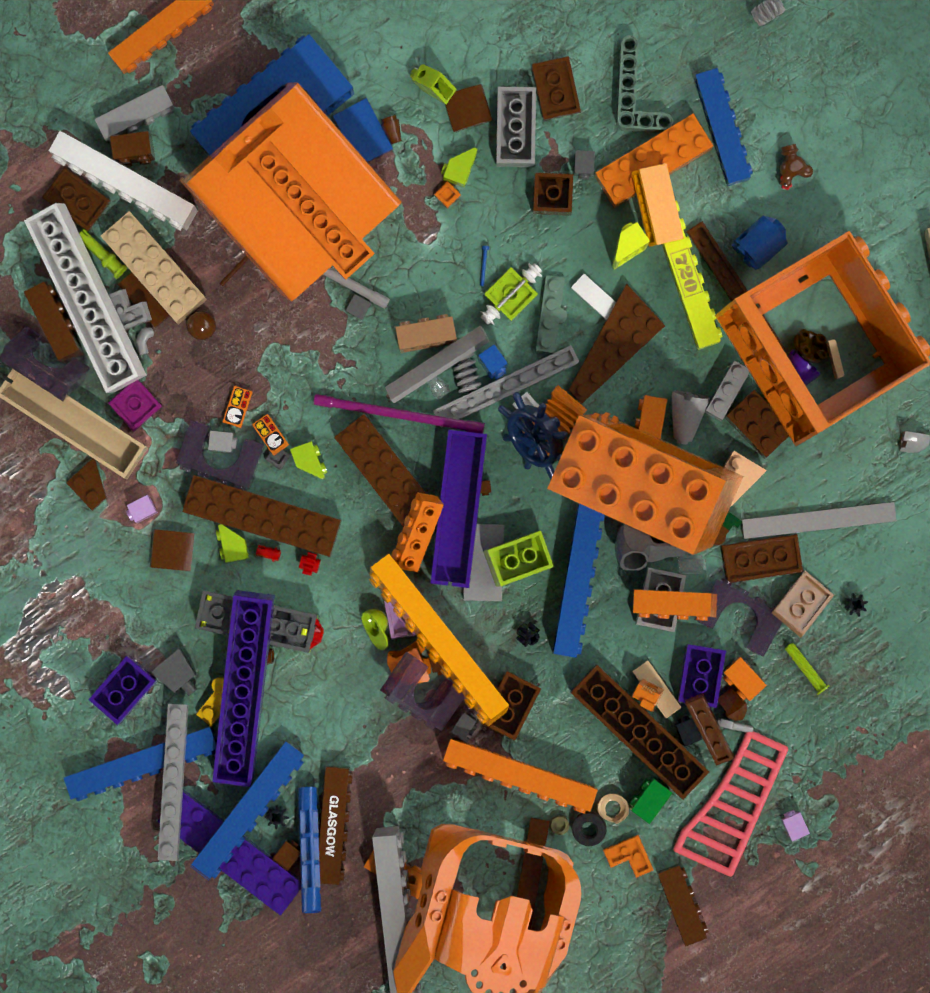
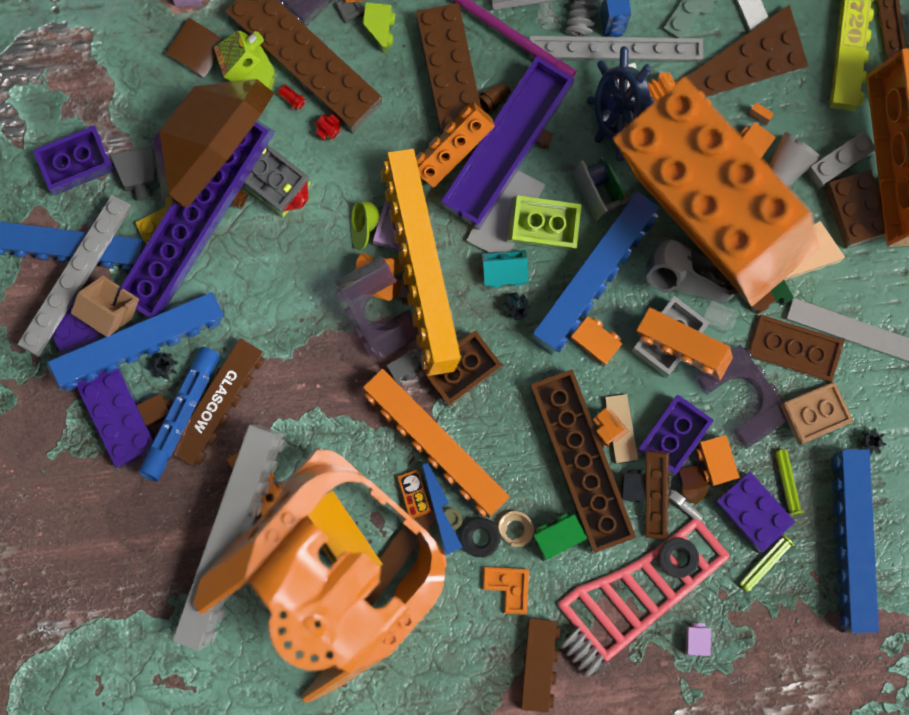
camera: 25 degrees right, 5 degrees down
none -> medium nougat piece [71,276,139,337]
none -> reddish brown panel [153,79,274,208]
none -> lime torso [214,31,264,82]
none -> light orange brick [306,491,383,567]
none -> tile [398,469,432,519]
none -> blue slope [423,463,462,556]
none -> reddish brown cone [479,82,511,112]
none -> teal brick [482,250,529,288]
none -> light grey piece [561,627,609,677]
none -> orange brick [570,317,622,367]
none -> piece [572,156,629,223]
none -> black tyre [659,538,699,578]
none -> dark purple brick [713,471,796,553]
none -> lime axle [739,534,795,591]
none -> orange tile [748,103,774,126]
none -> blue brick [831,449,879,633]

